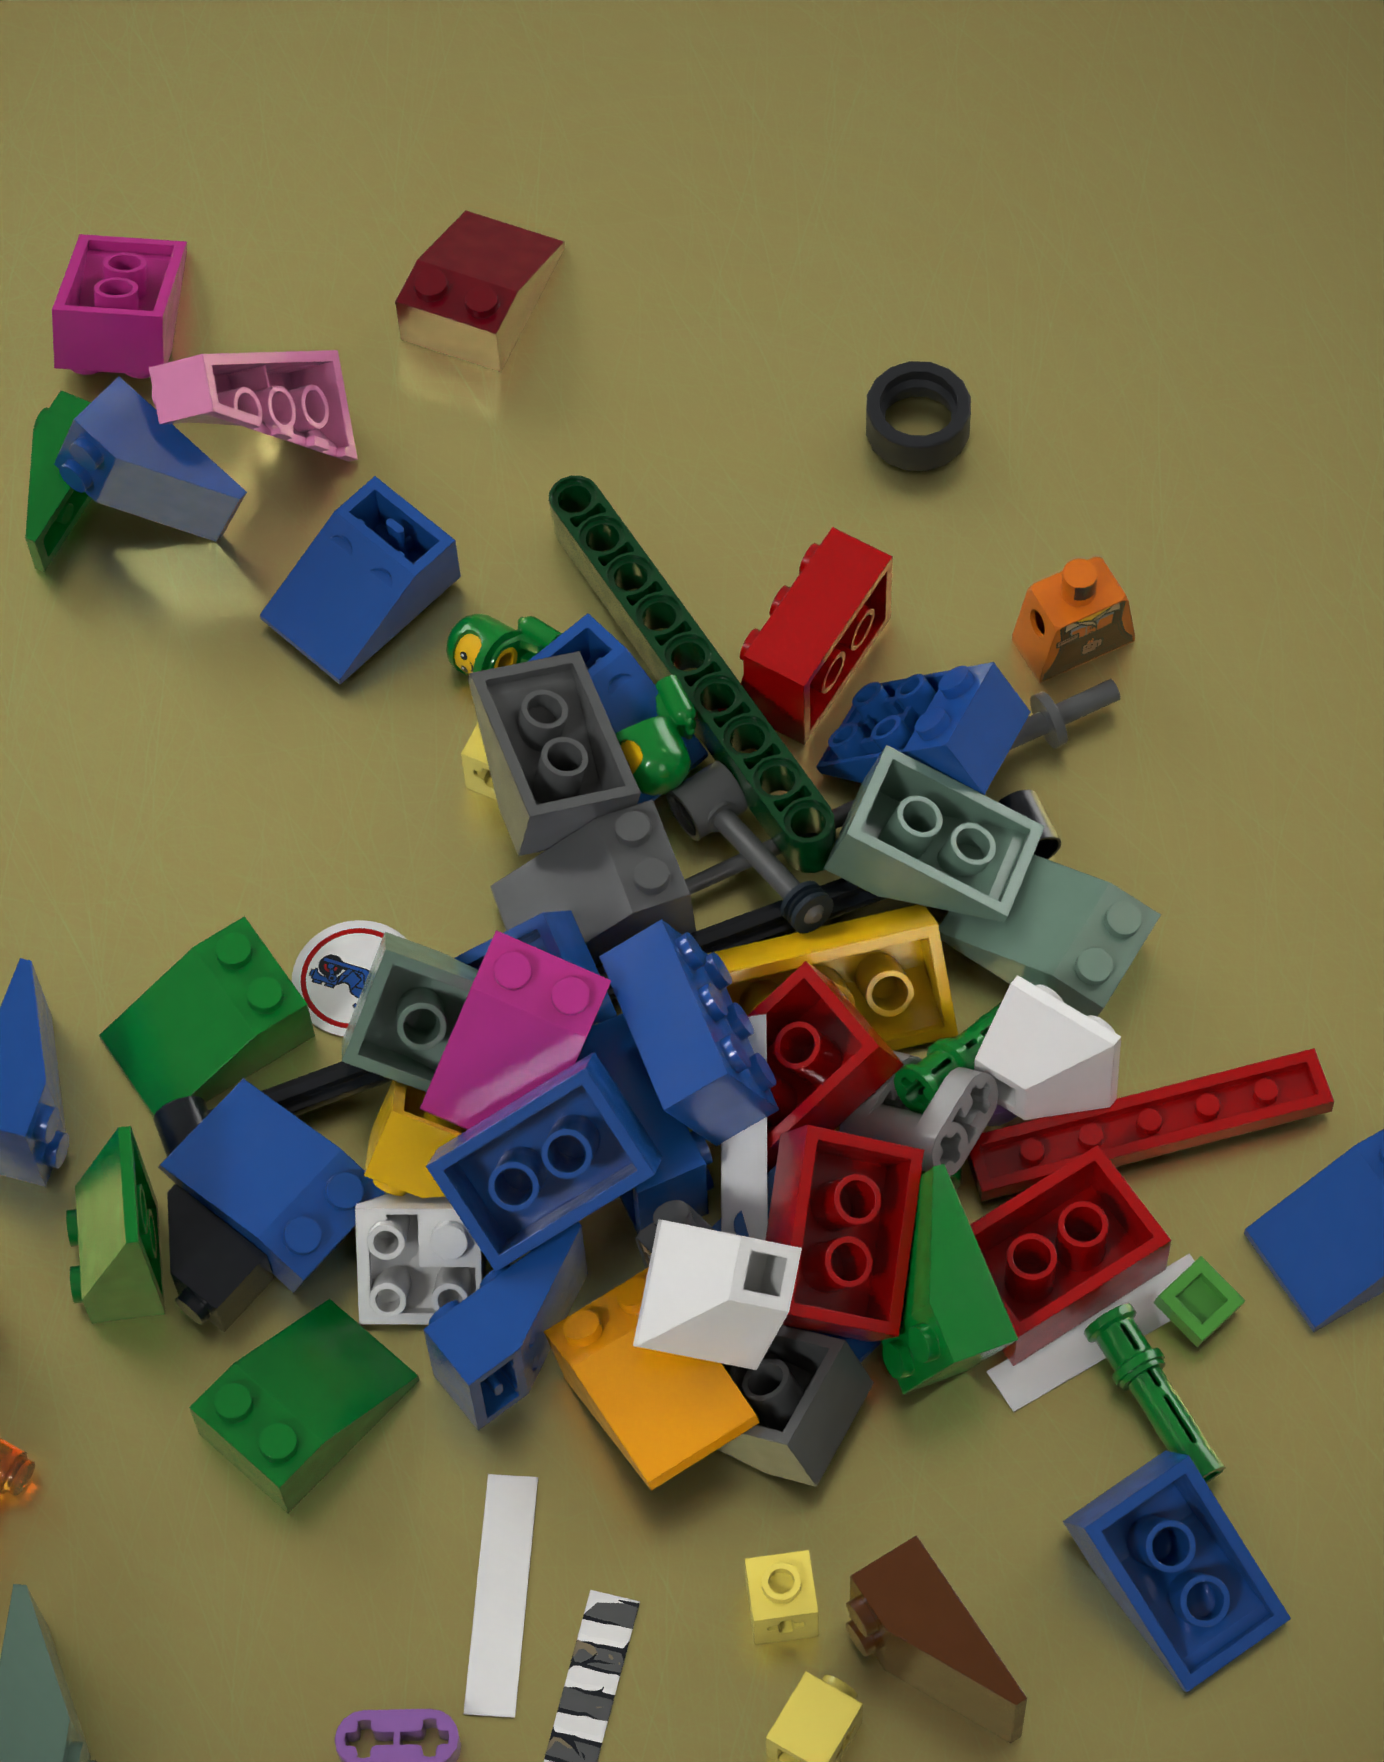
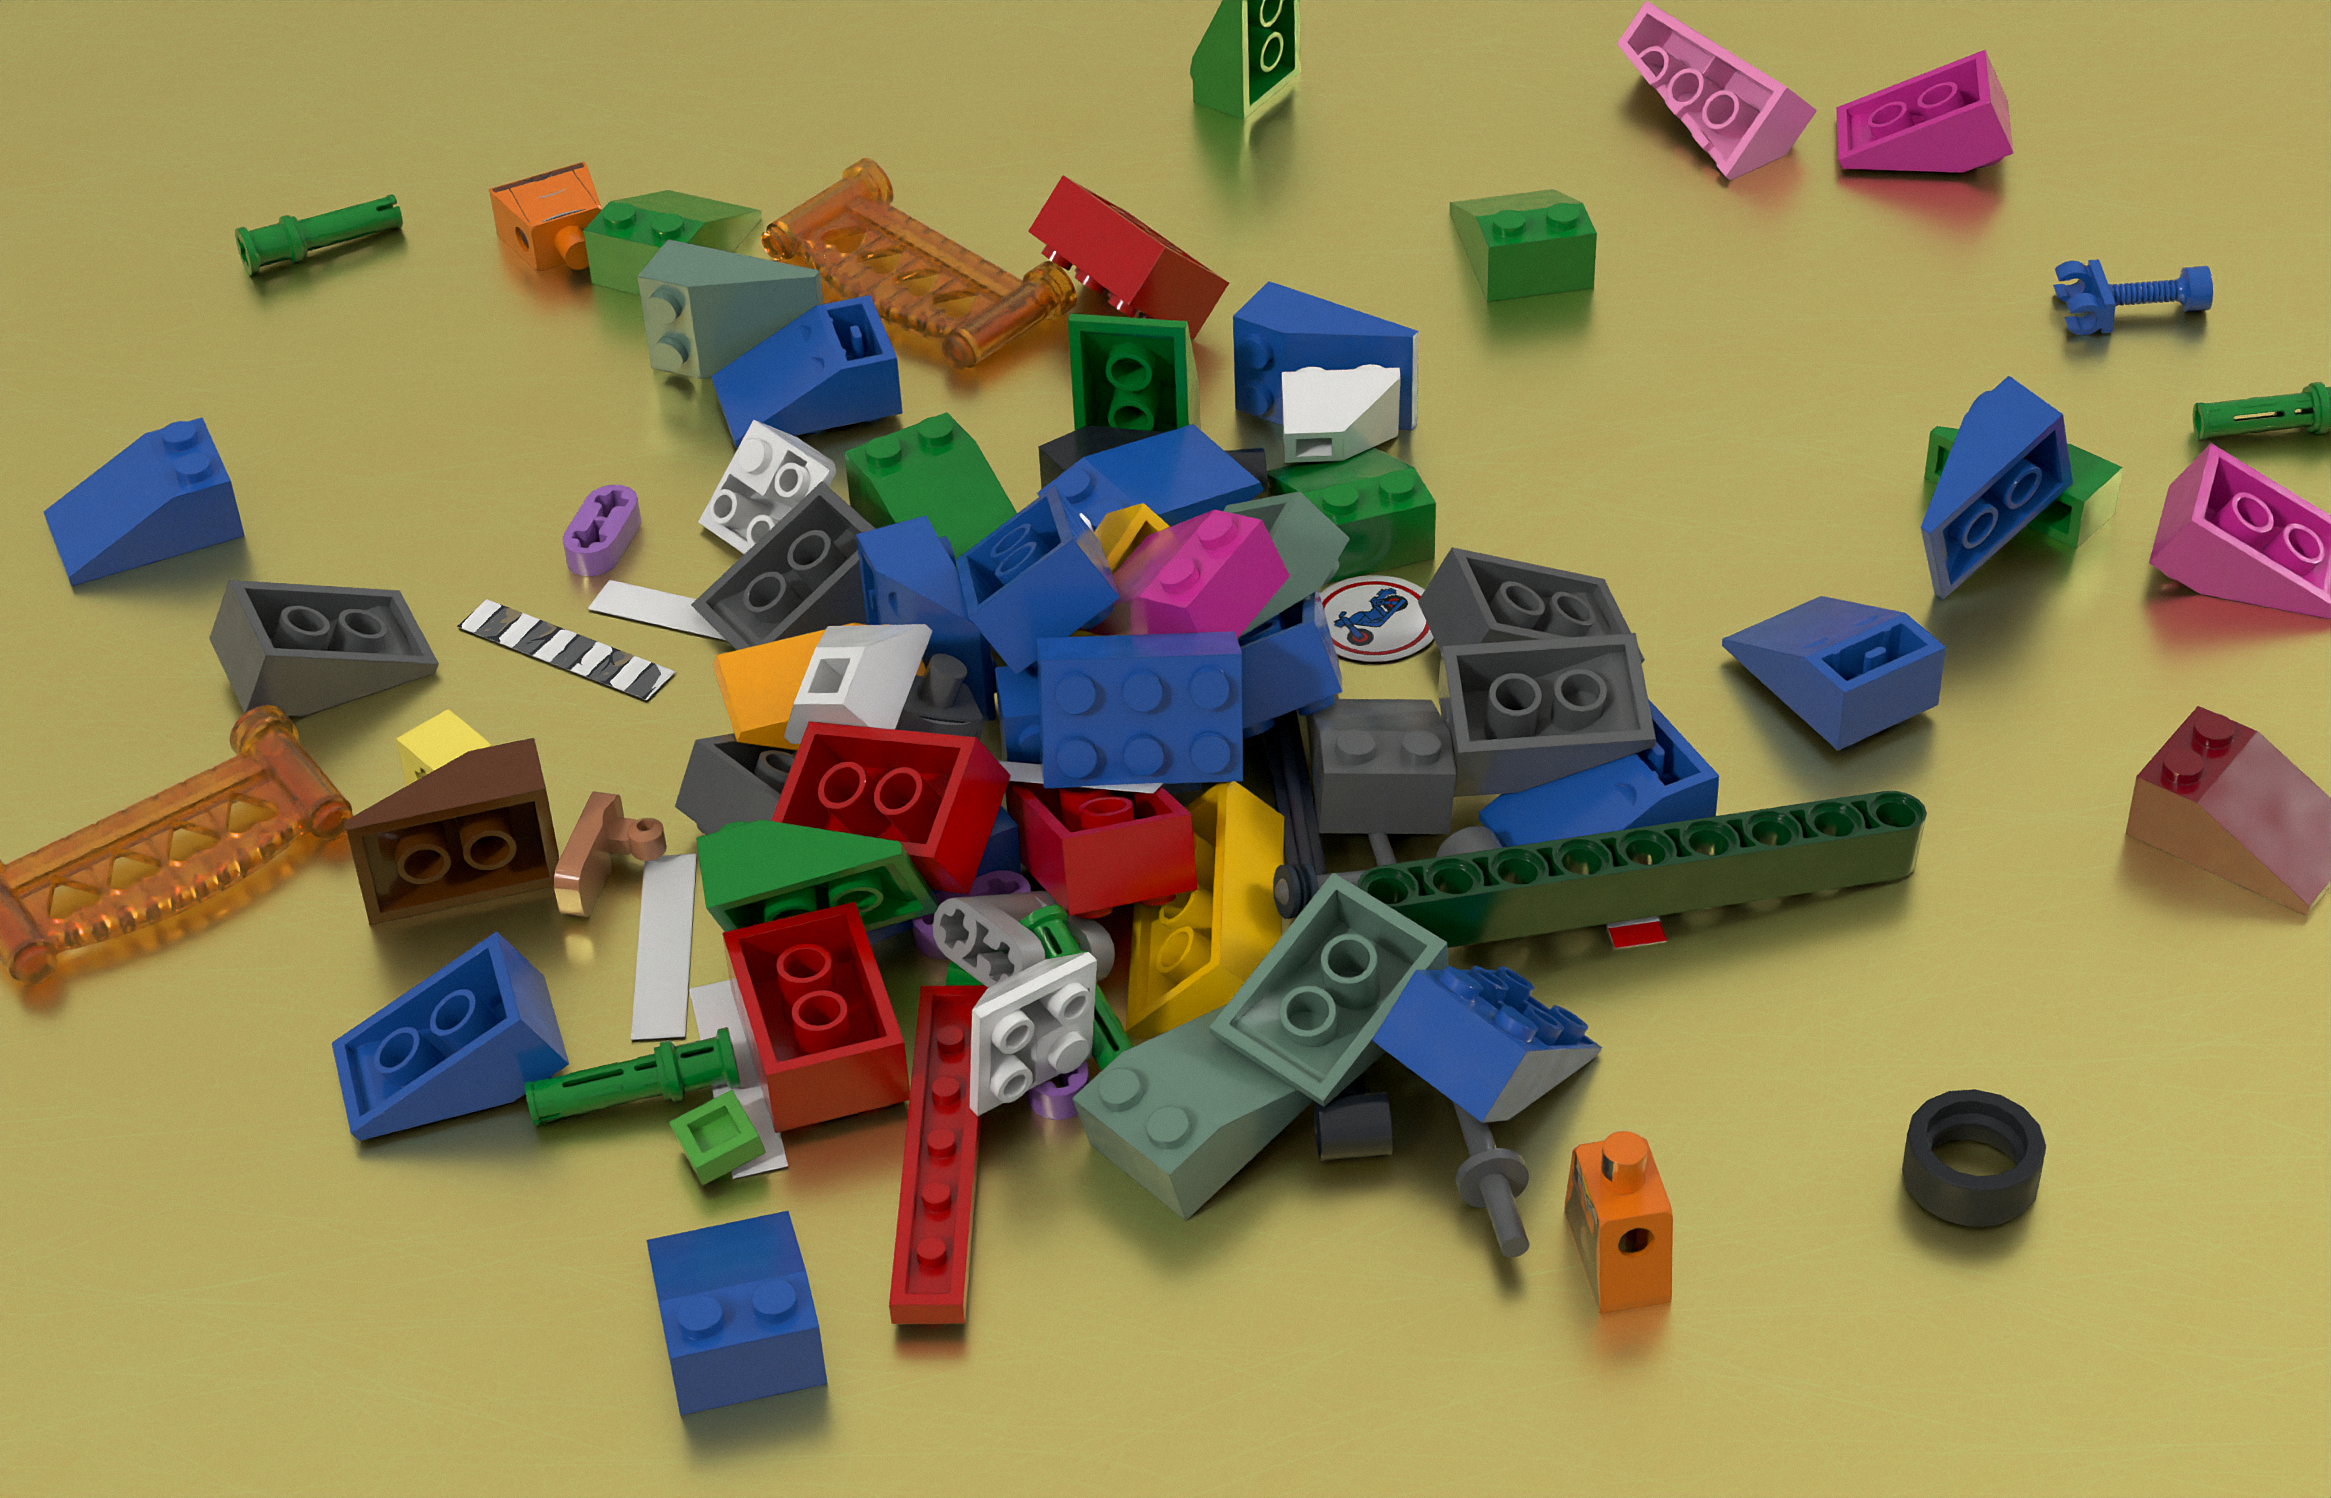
camera: 105 degrees right, 20 degrees down
bright pink wedge [149,350,358,462] -> none
green piece [446,614,562,675] -> none
green piece [615,675,696,796] -> none
red brick [740,527,893,745] -> none
light yellow brick [745,1550,818,1645] -> none
none -> nougat piece [554,791,667,917]
none -> white sticker [631,854,697,1040]
none -> dark grey slope [691,481,875,650]
none -> white slope [698,420,837,554]
none -> blue slope [711,295,903,448]
none -> white slope [1282,364,1400,463]
none -> dark grey slope [1418,547,1645,664]

